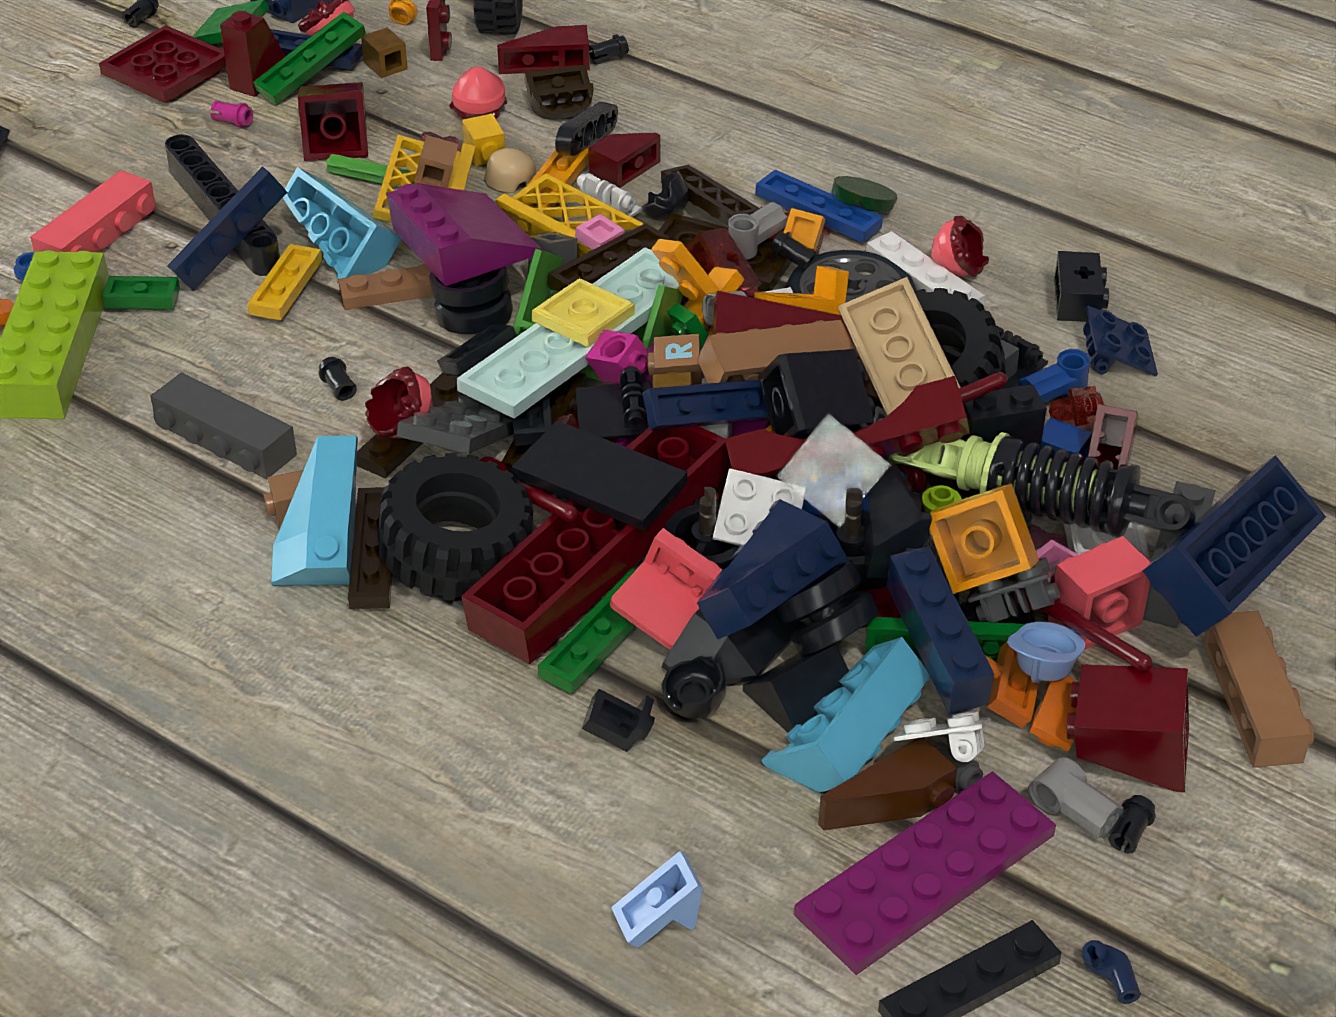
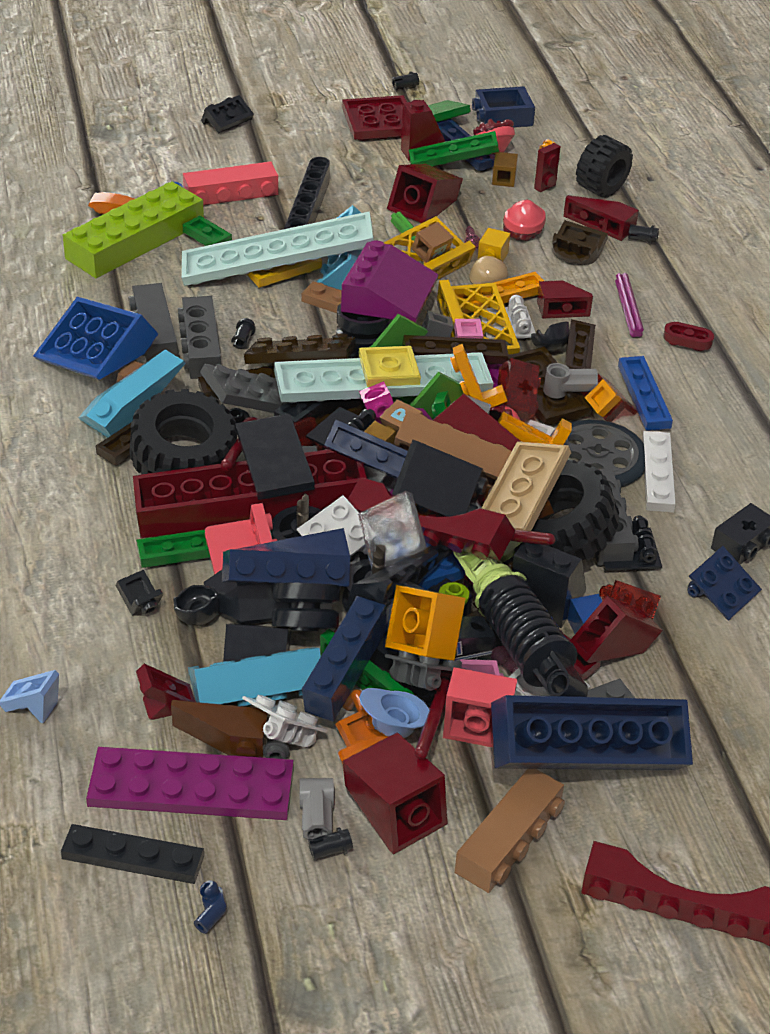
camera: 40 degrees right, 0 degrees up
dark blue plate [167,167,288,291] -> none
dark pink pin [210,100,253,128] -> none
dark red hair [365,366,433,438] -> none
black beam [555,101,618,156] -> none
black pin [770,231,816,271] -> none
dark green tile [831,176,897,212] -> none
dark red hair [931,216,989,277] -> none
blue piece [1018,349,1090,403] -> none
none -> blue slope [33,296,158,380]
none -> dark red slope [136,663,196,720]
none -> dark grey brick [178,296,221,379]
none -> light aqua plate [181,211,374,286]
none -> dark brown plate [244,334,356,364]
none -> magenta axle [615,273,644,338]
none -> dark red plate [663,322,714,351]

